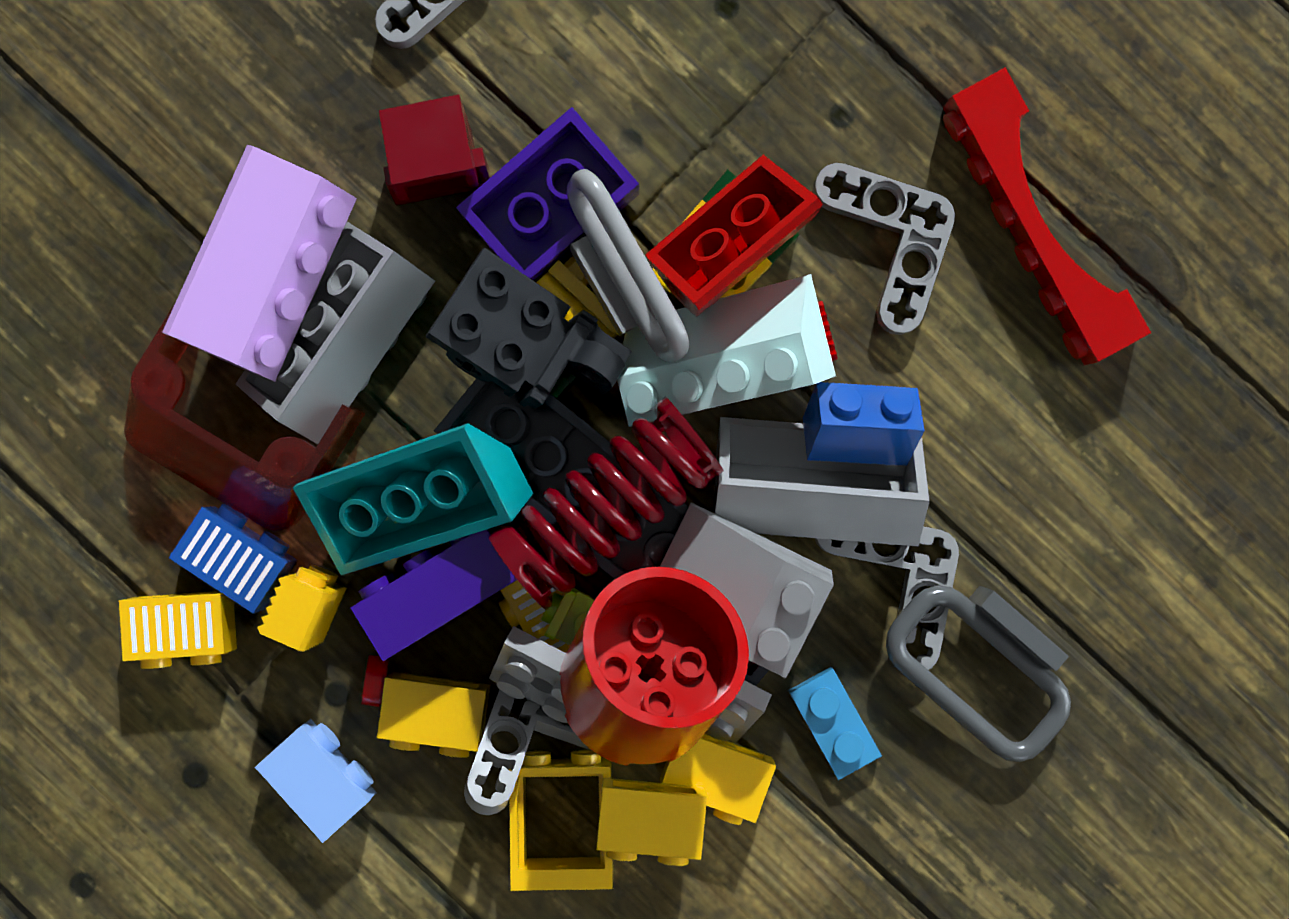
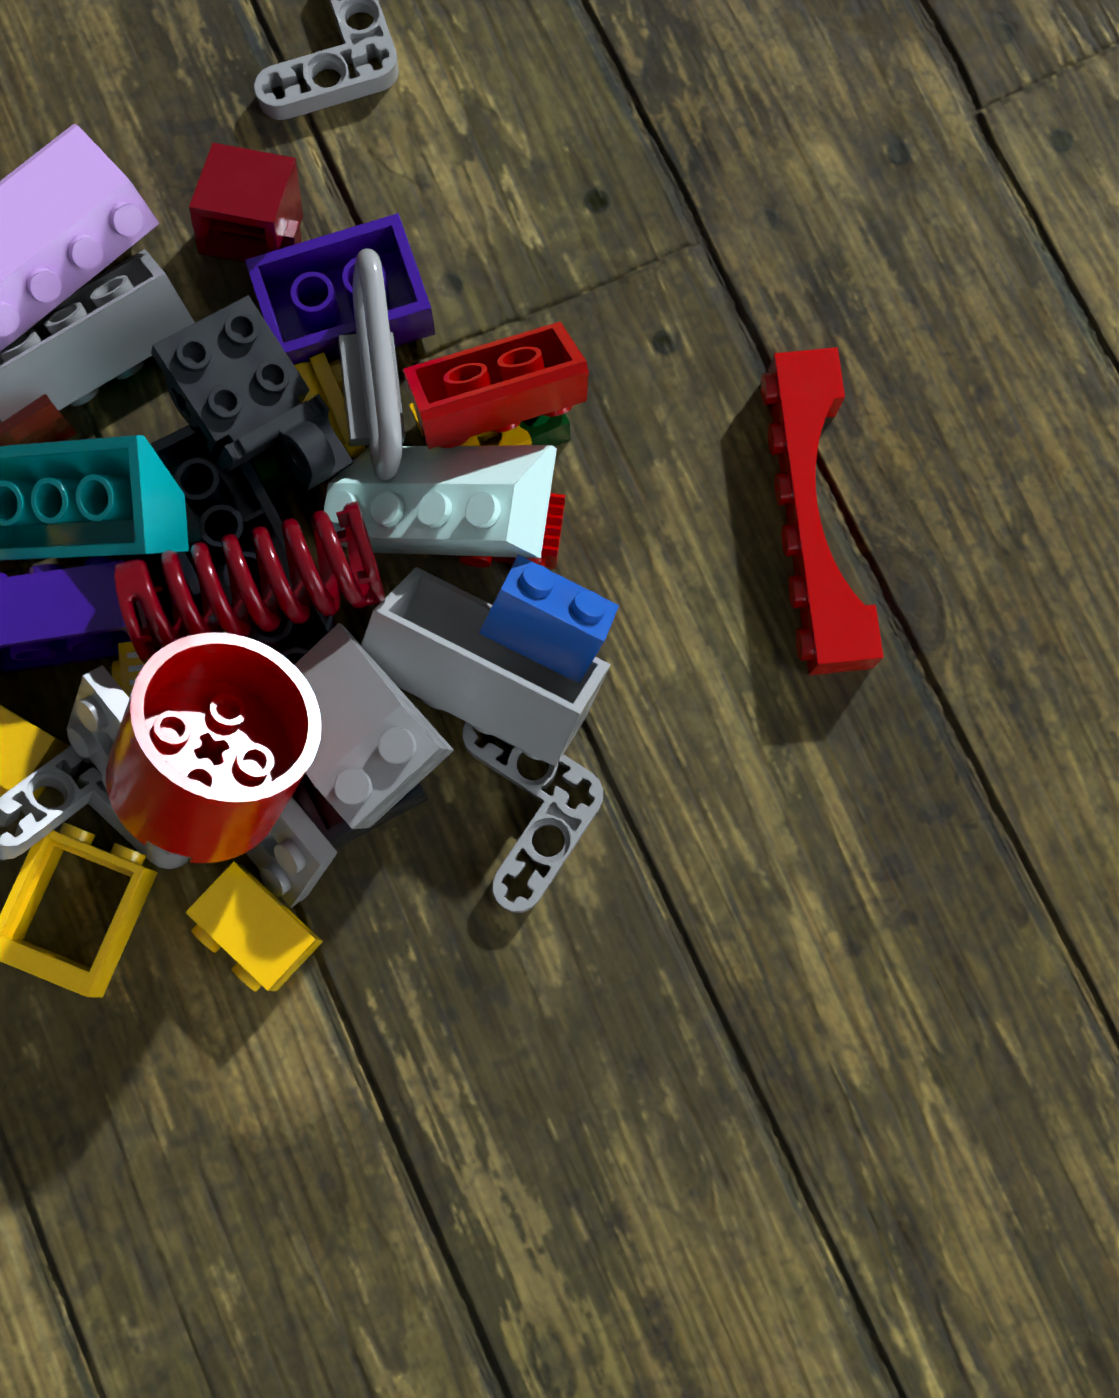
camera: 20 degrees right, 10 degrees down
yellow brick [596,778,707,866] -> none
dark azure plate [788,667,882,780] -> none
light grey beam [813,163,955,335] -> none
dark grey bar [886,585,1071,762] -> none

